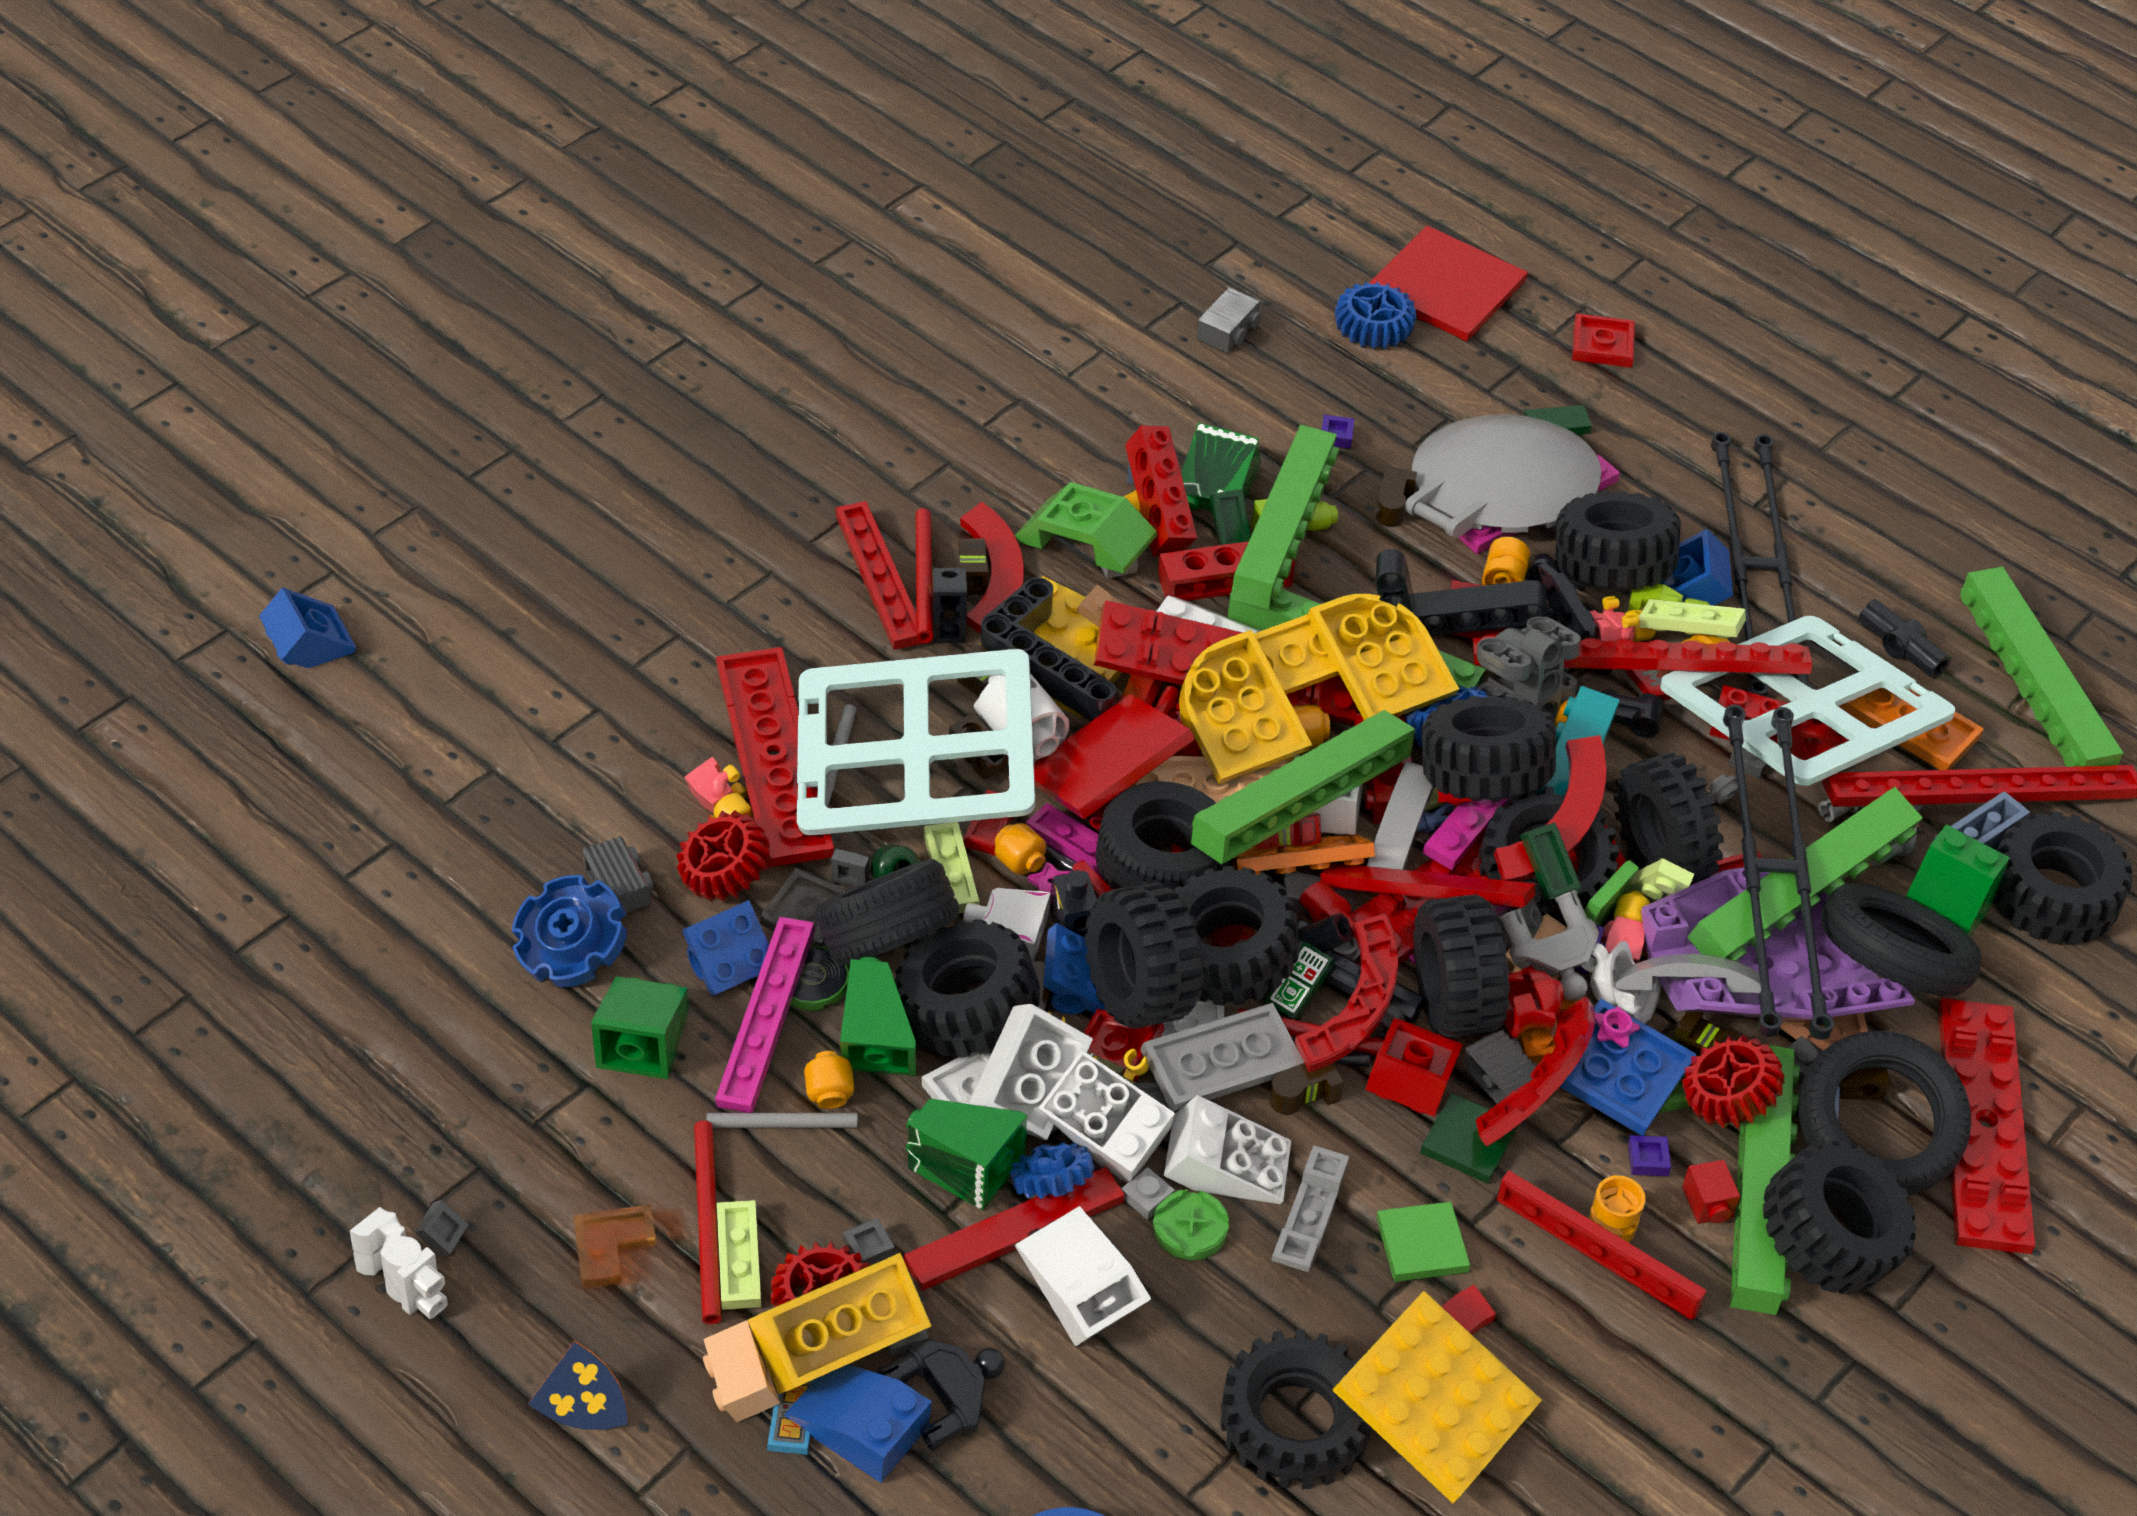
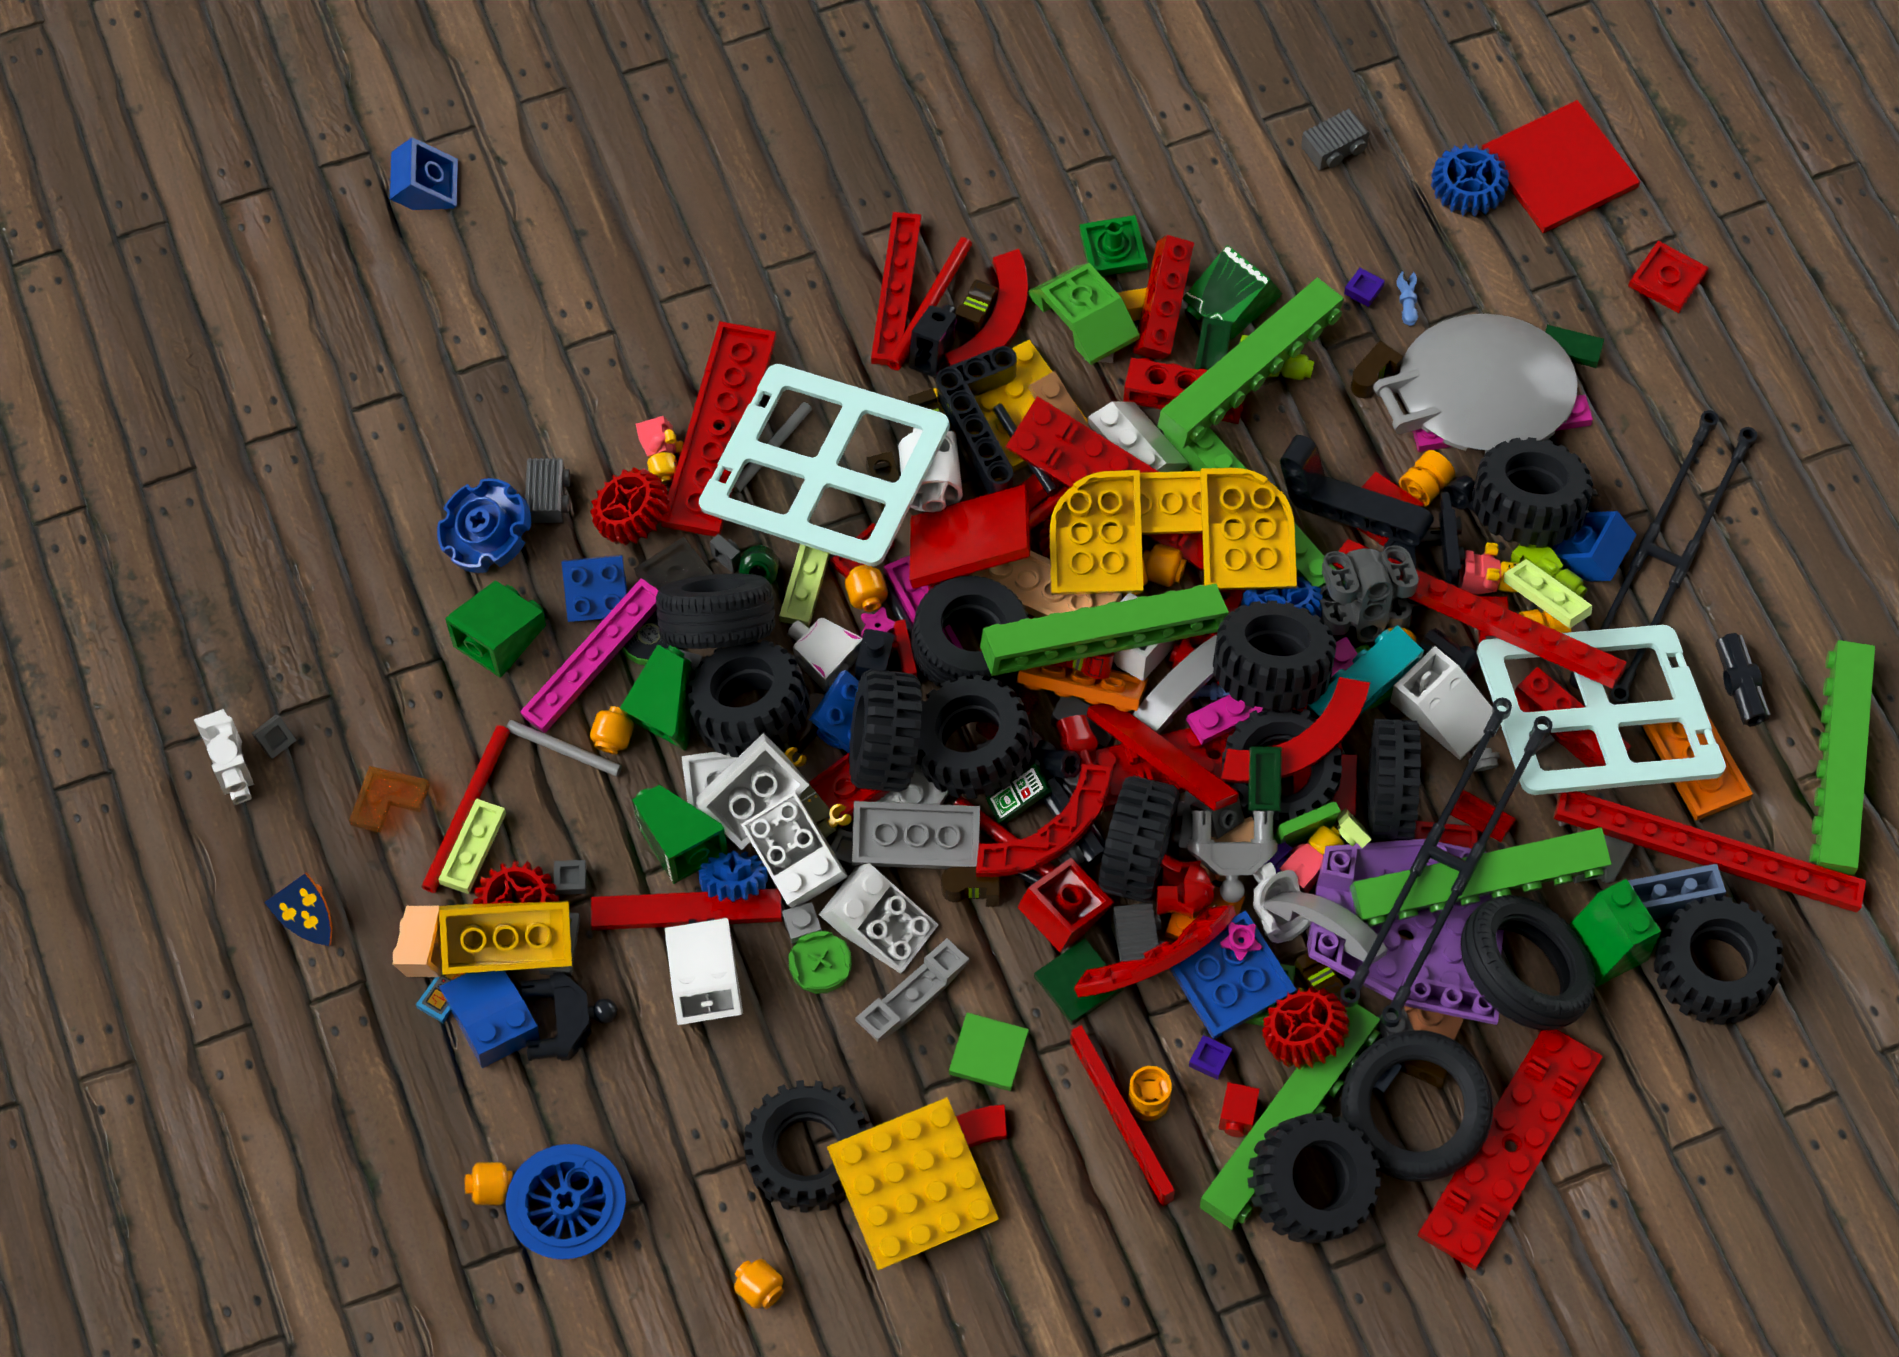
camera: 30 degrees right, 15 degrees up
none -> black bar [993,404,1059,496]
none -> green plate [1079,215,1148,276]
none -> white slope [1390,646,1492,760]
none -> medium blue piece [1397,271,1418,326]
none -> red tile [1450,790,1516,842]

